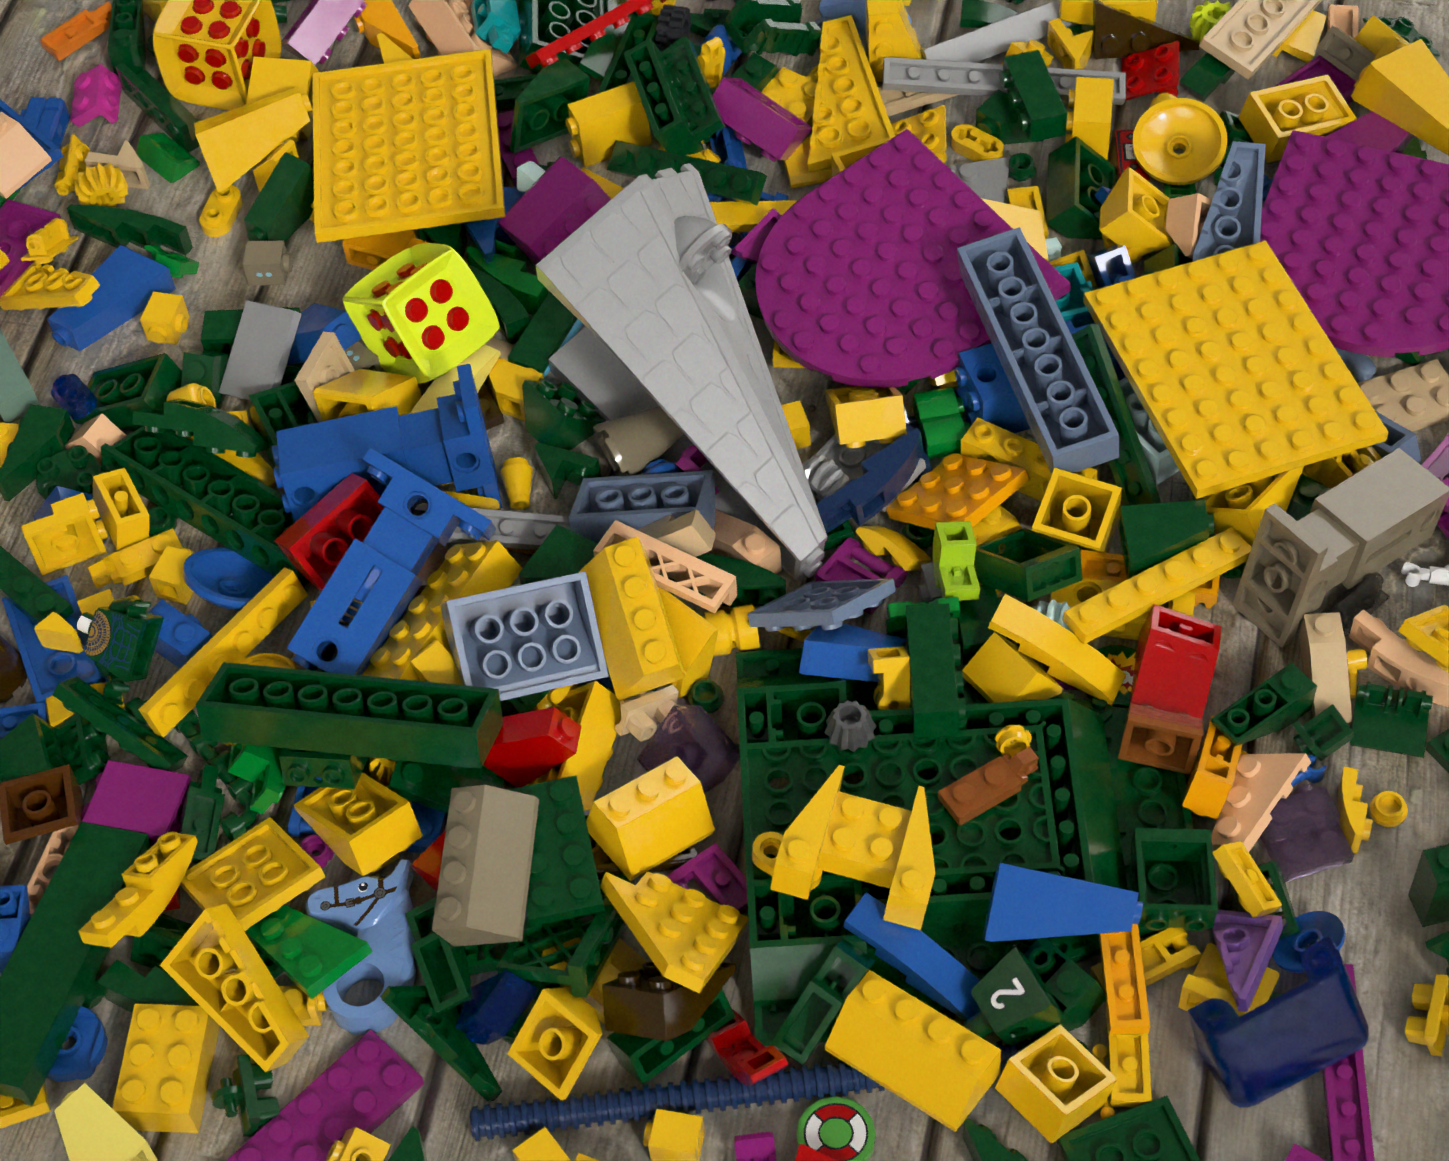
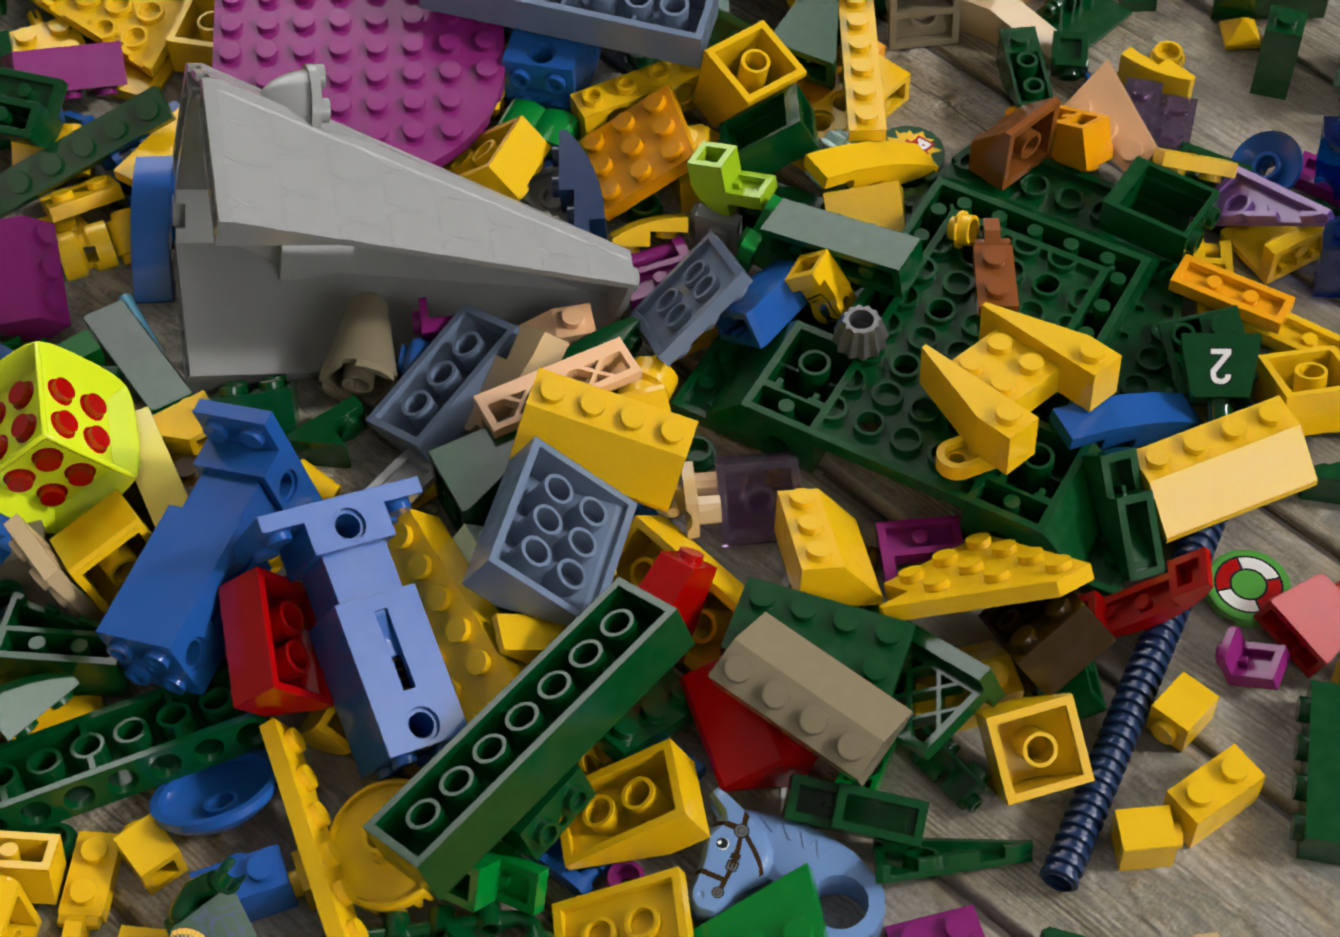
camera: 60 degrees left, 0 degrees up
clear blue slope [455,970,538,1045] -> none
blue slope [982,863,1143,942] -> none
red slope [1130,604,1222,719] -> none

